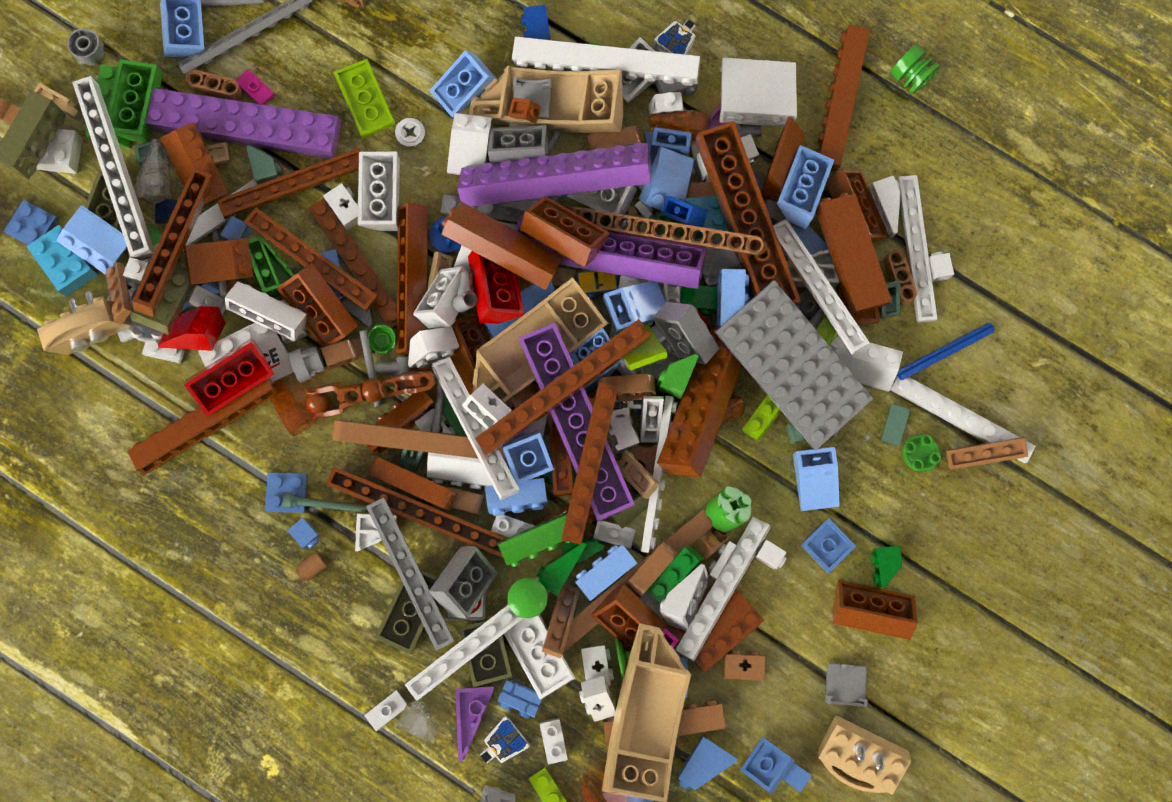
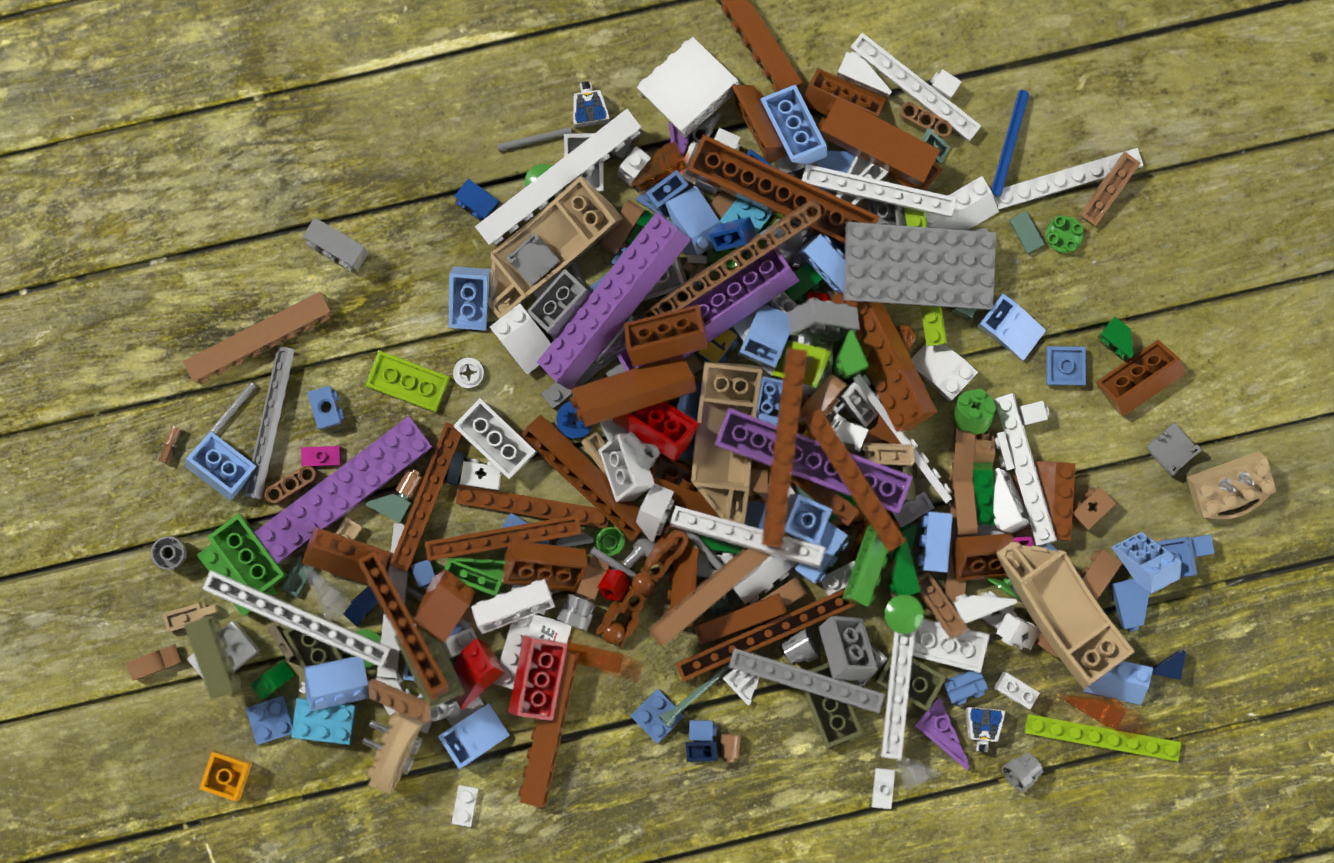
camera: 40 degrees left, 5 degrees up
white brick [123,257,149,285] -> none
white brick [462,384,512,429] -> none
dark orange bracket [508,98,541,123] -> none
none -> green slope [250,660,296,700]
none -> dark tan wing [267,624,295,661]
none -> medium blue brick [307,386,344,430]
none -> medium nougat brick [396,468,423,499]
none -> light blue slope [438,703,510,769]
none -> black bush [447,451,465,486]
none -> white plate [452,784,478,827]
none -> light grey bar [497,127,572,152]
none -> red brick [597,569,631,601]
none -> dark blue slope [685,740,718,762]
none -> light grey piece [782,627,821,666]
none -> white slope [911,344,978,402]
none -> white slope [952,593,1017,623]
none -> light blue slope [1112,532,1182,594]

